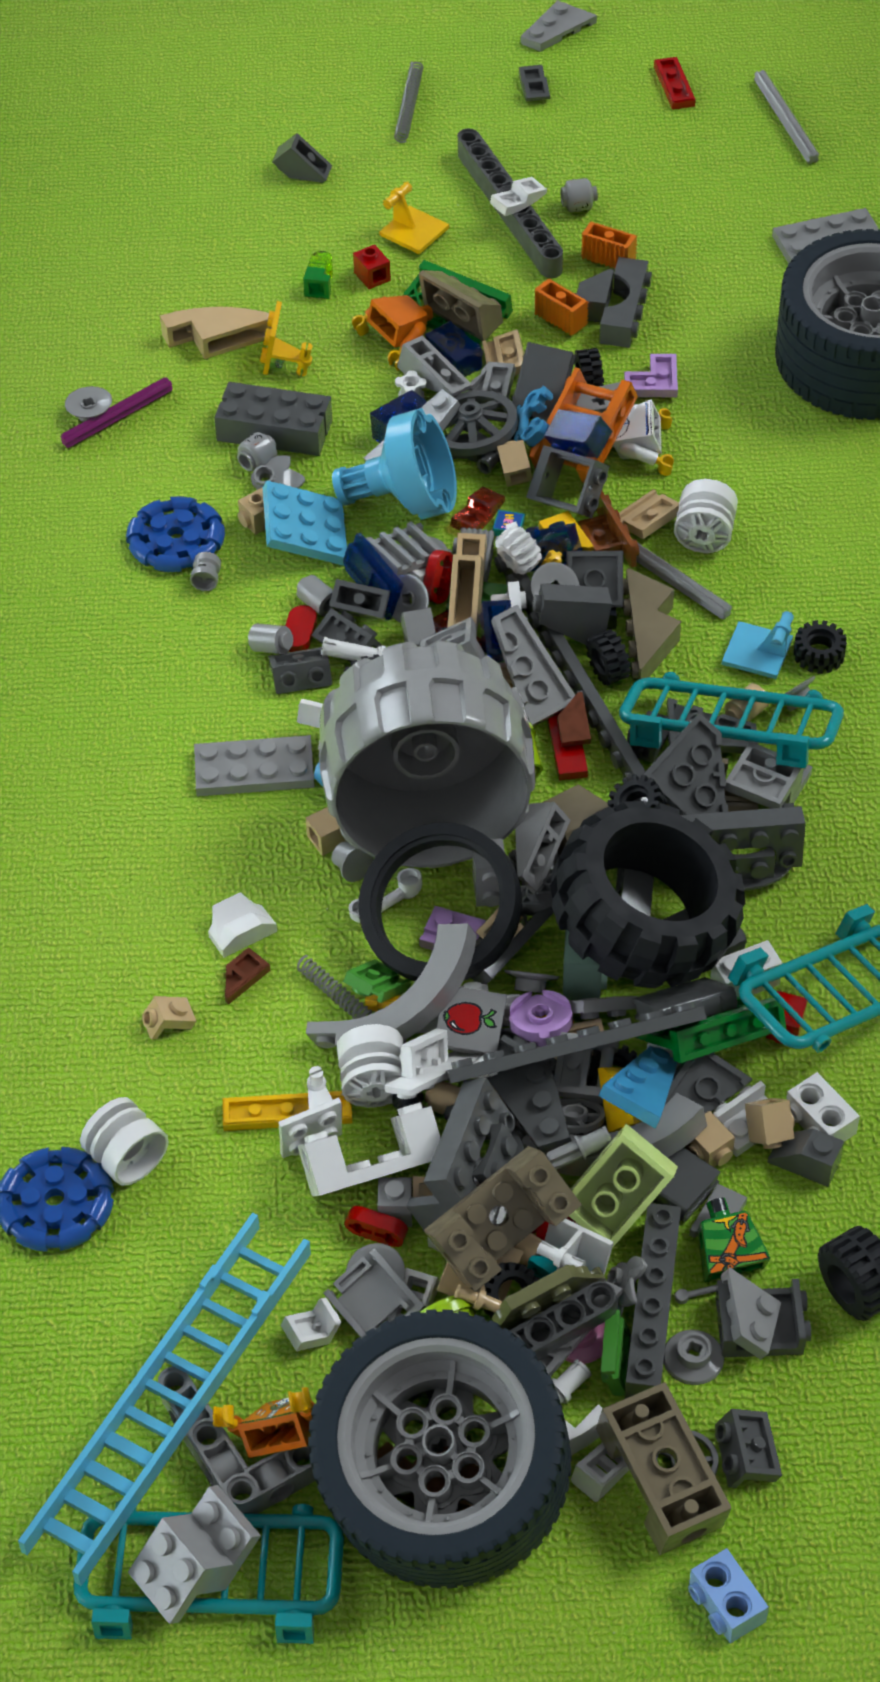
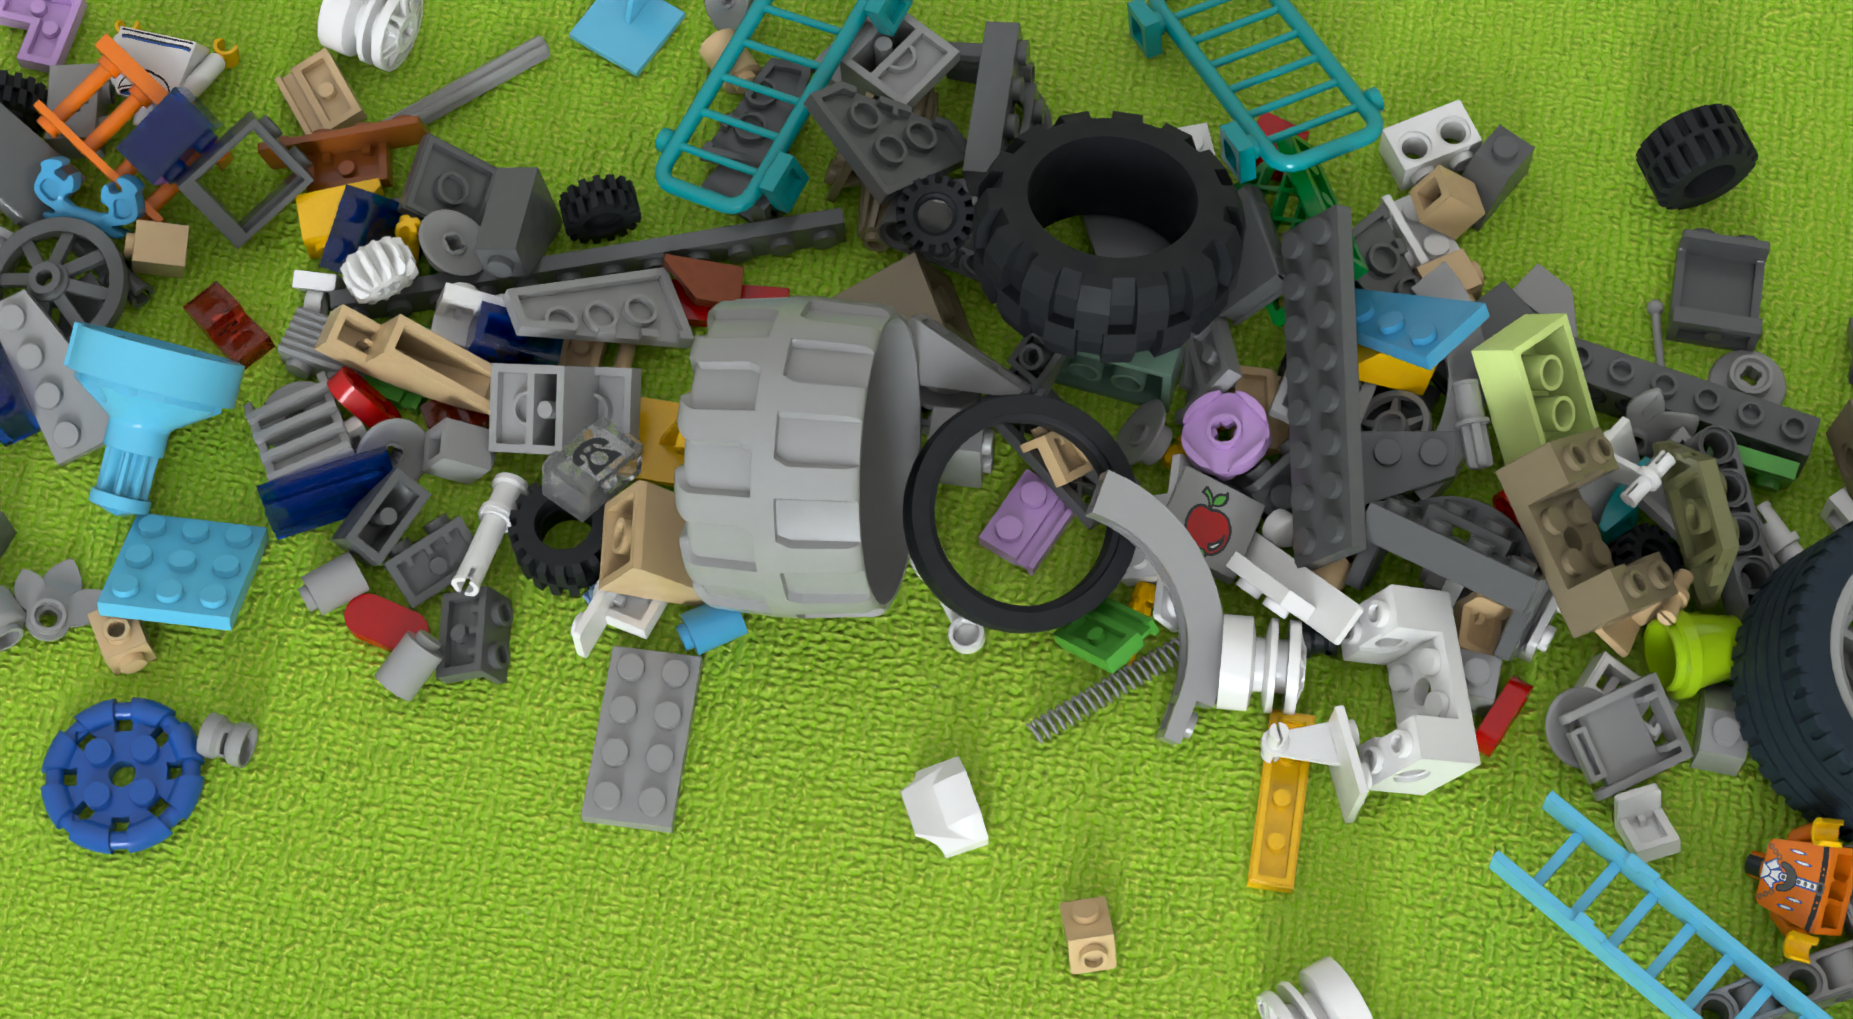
camera: 75 degrees left, 15 degrees up
copper tile [225,947,271,1004] -> none
tan brick [306,807,348,856] -> none
light grey piece [332,841,373,882] -> none
tile [492,510,525,536] -> none
dark tan slope [623,568,681,680] -> none
torso [698,1197,770,1283] -> none
light grey wing [721,1268,781,1360] -> none

